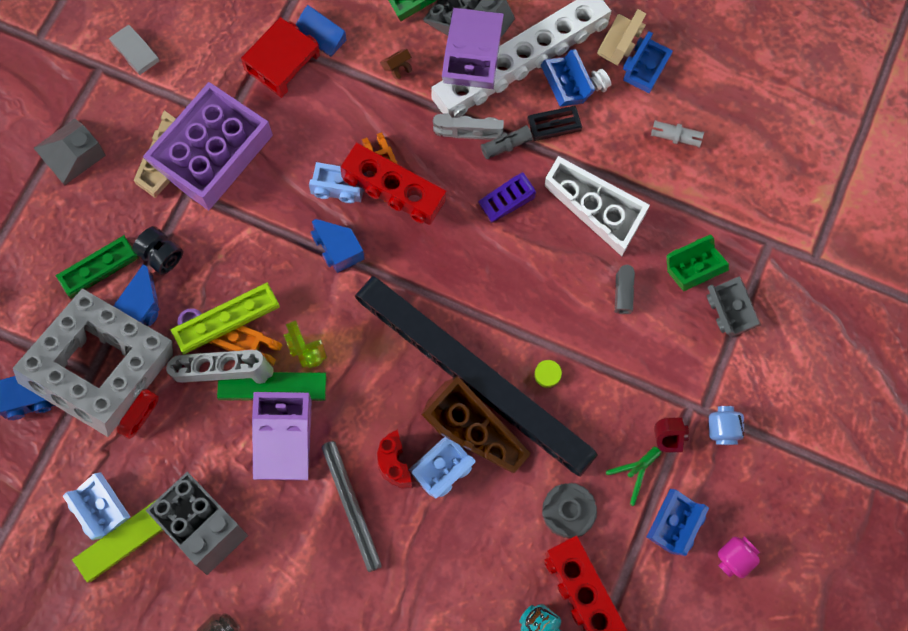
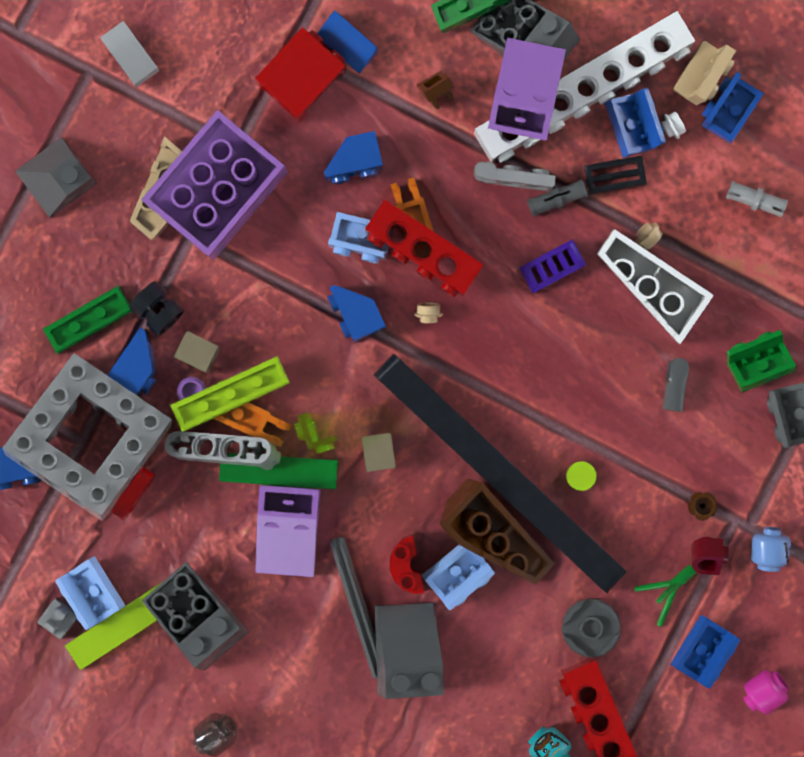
camera: 15 degrees right, 15 degrees up
none -> light grey tile [37,598,77,640]
none -> dark tan panel [174,331,221,374]
none -> blue slope [324,131,383,185]
none -> dark tan panel [362,433,396,472]
none -> dark grey slope [375,603,444,699]
none -> tan plate [414,302,443,323]
none -> tan plate [635,222,663,250]
none -> reddish brown plate [688,492,717,521]

